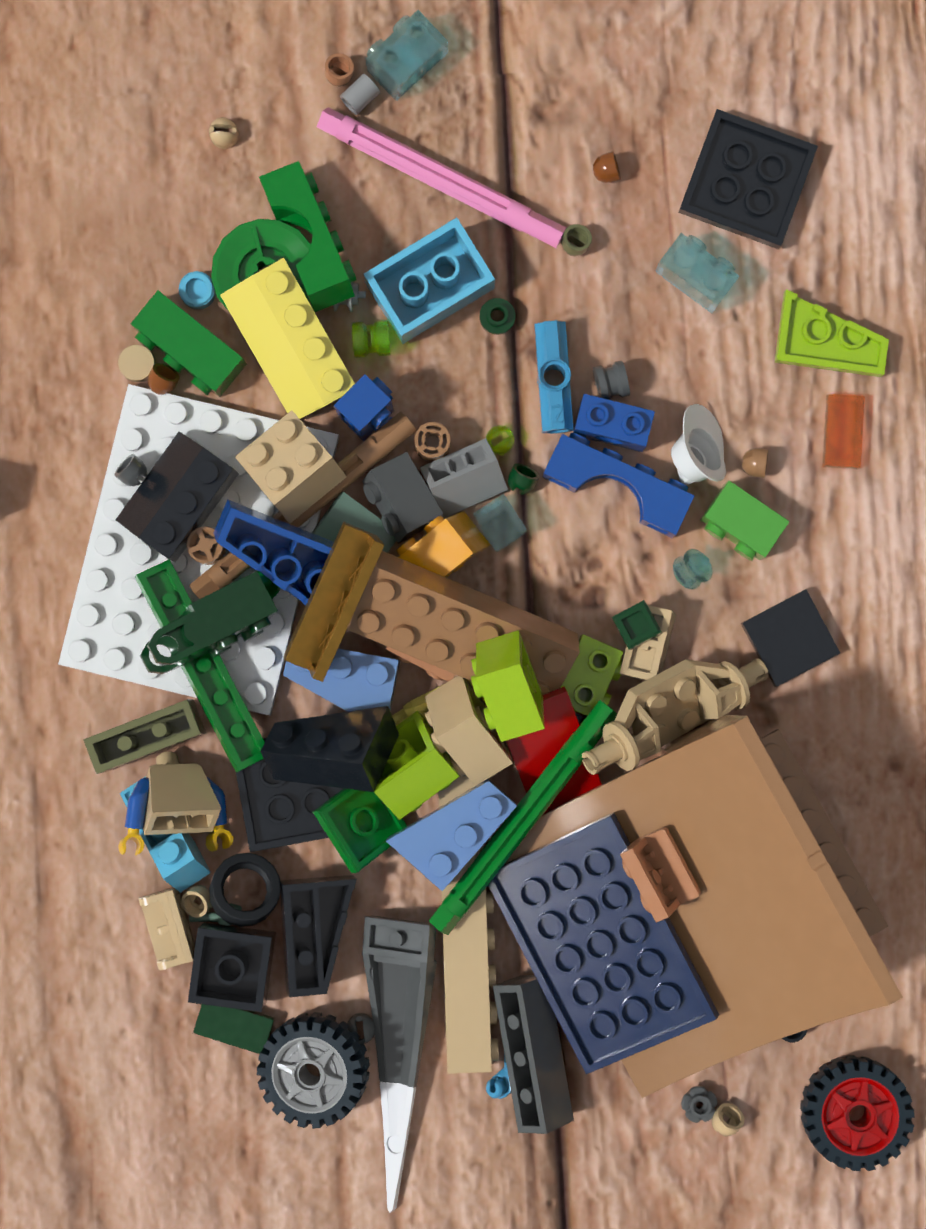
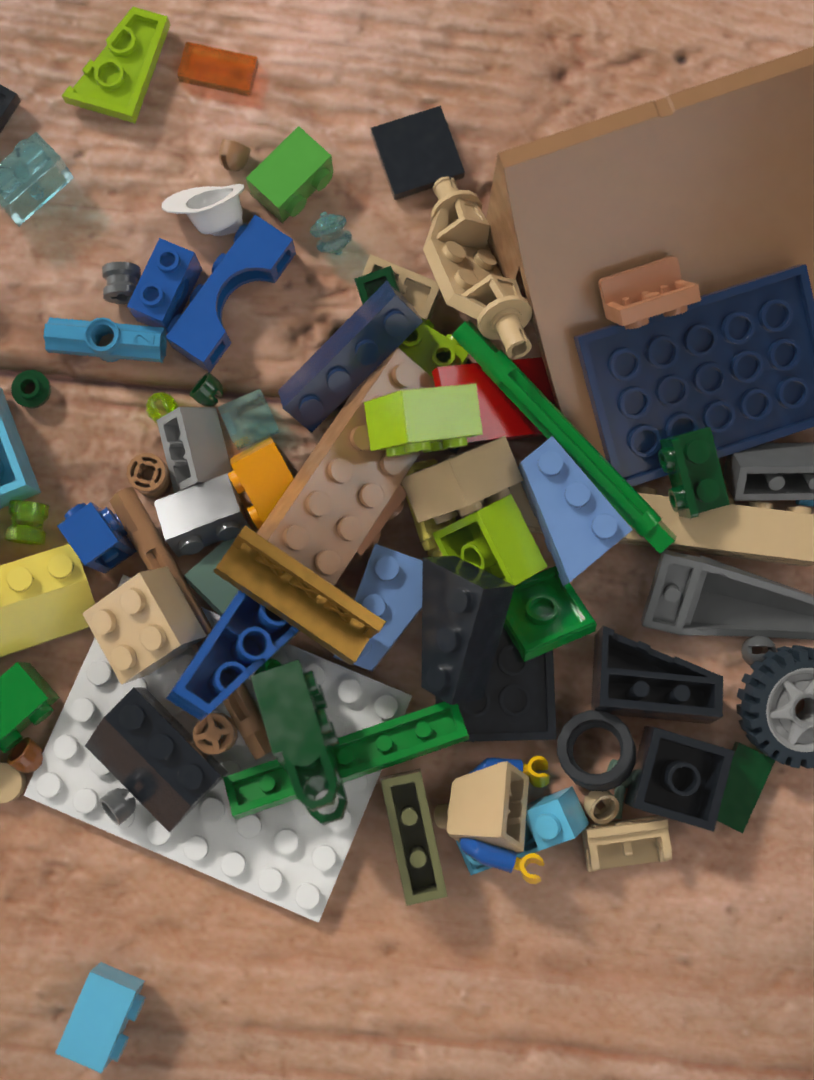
camera: 80 degrees left, 5 degrees down
none -> dark blue brick [278,280,423,433]
none -> dark green bracket [658,427,730,519]

